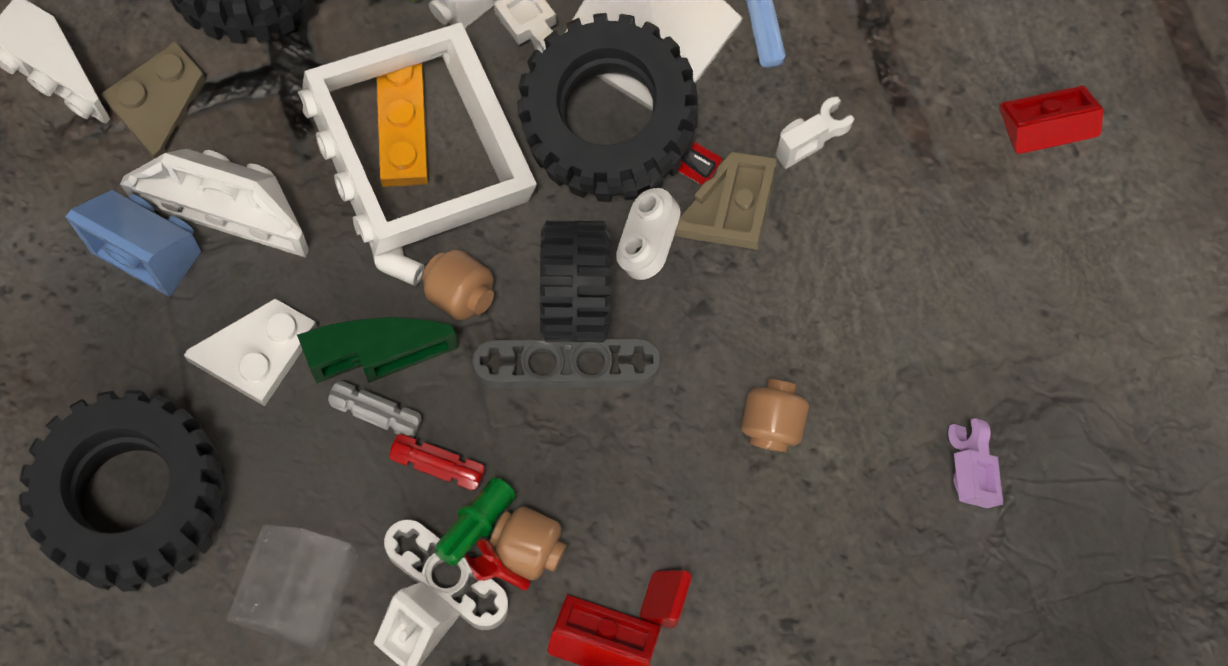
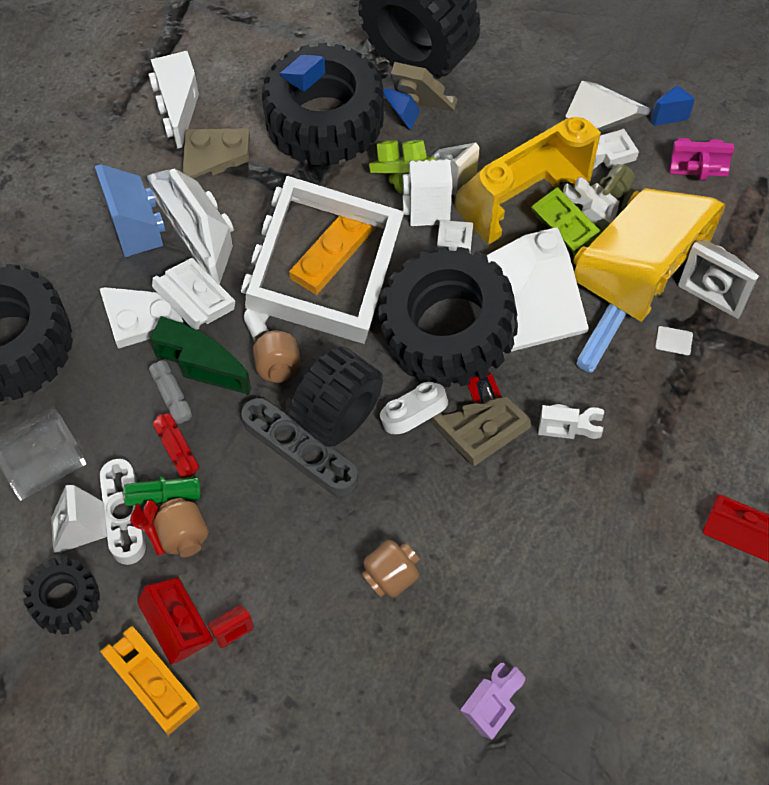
camera: 45 degrees right, 10 degrees down
none -> white plate [152,258,235,330]

